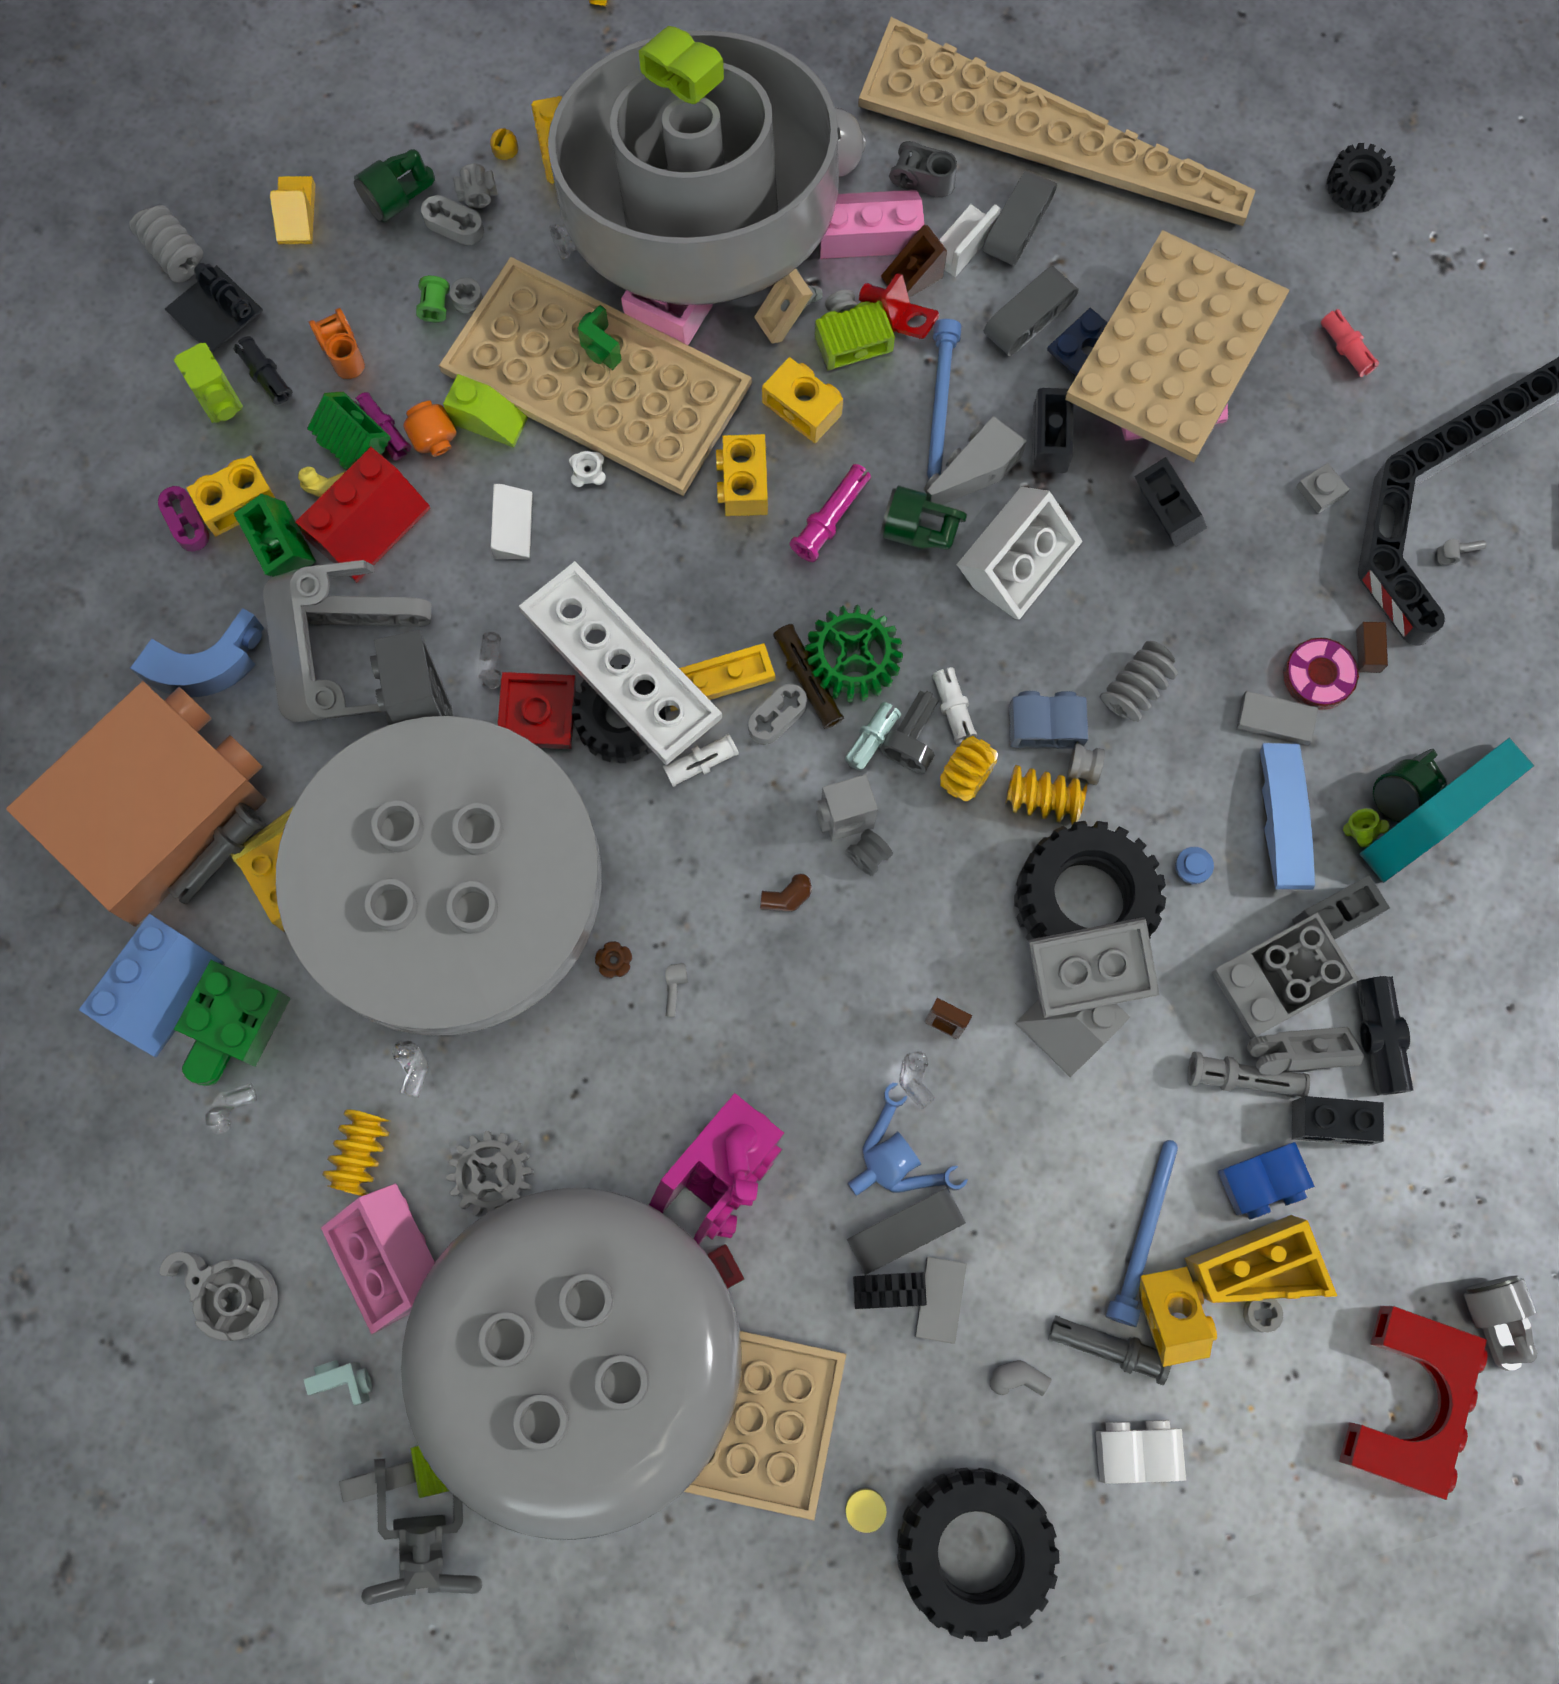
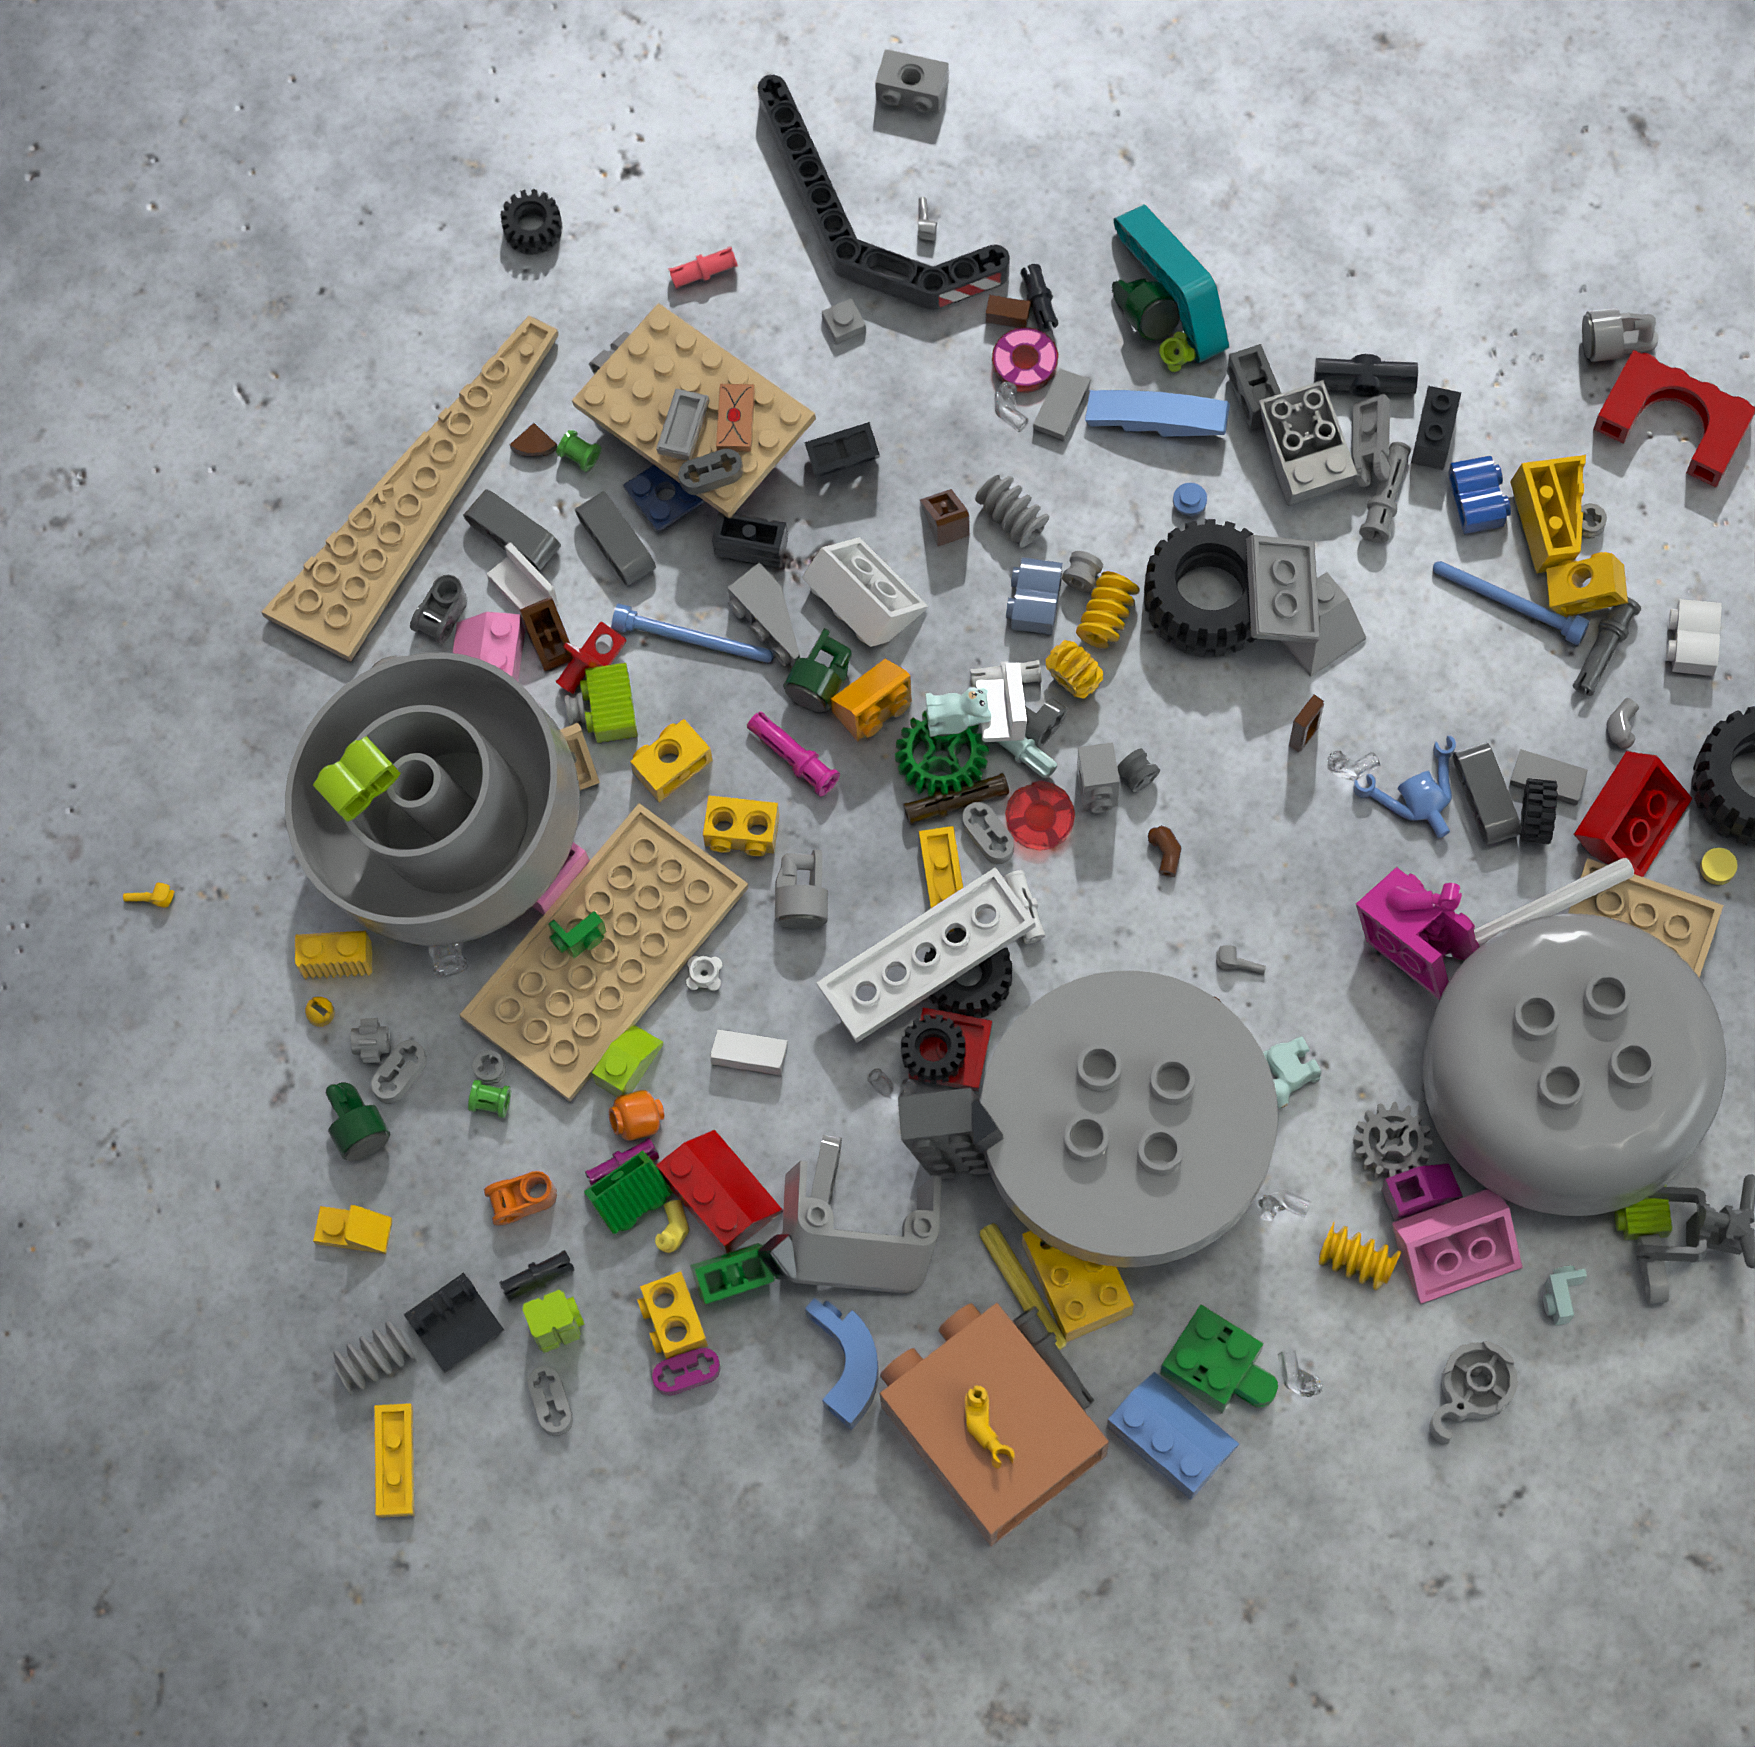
camera: 75 degrees left, 5 degrees down
none -> yellow plate [374,1403,415,1518]
none -> reddish brown tile [509,423,558,457]
none -> light grey beam [528,1366,573,1436]
none -> bright green bush [556,429,601,472]
none -> light grey tile [656,389,710,461]
none -> dark grey beam [678,449,744,495]
none -> nougat tile [716,384,755,452]
none -> black slope [757,1234,797,1280]
none -> light grey piece [775,850,828,929]
none -> light orange slope [831,658,912,742]
none -> black tyre [901,1014,966,1084]
none -> reddish brown slope [920,489,970,547]
none -> light aqua animal [925,687,992,737]
none -> yellow arm [965,1385,1015,1469]
none -> black slope [972,1100,1004,1153]
none -> white panel [976,663,1027,742]
none -> clear arm [994,382,1029,432]
none -> clear red tile [1005,781,1075,851]
none -> black pin [1020,264,1059,332]
none -> light aqua animal [1263,1037,1321,1109]
none -> magenta slope [1381,1163,1463,1222]
none -> white axle [1474,858,1634,946]
none -> red slope [1573,751,1692,877]

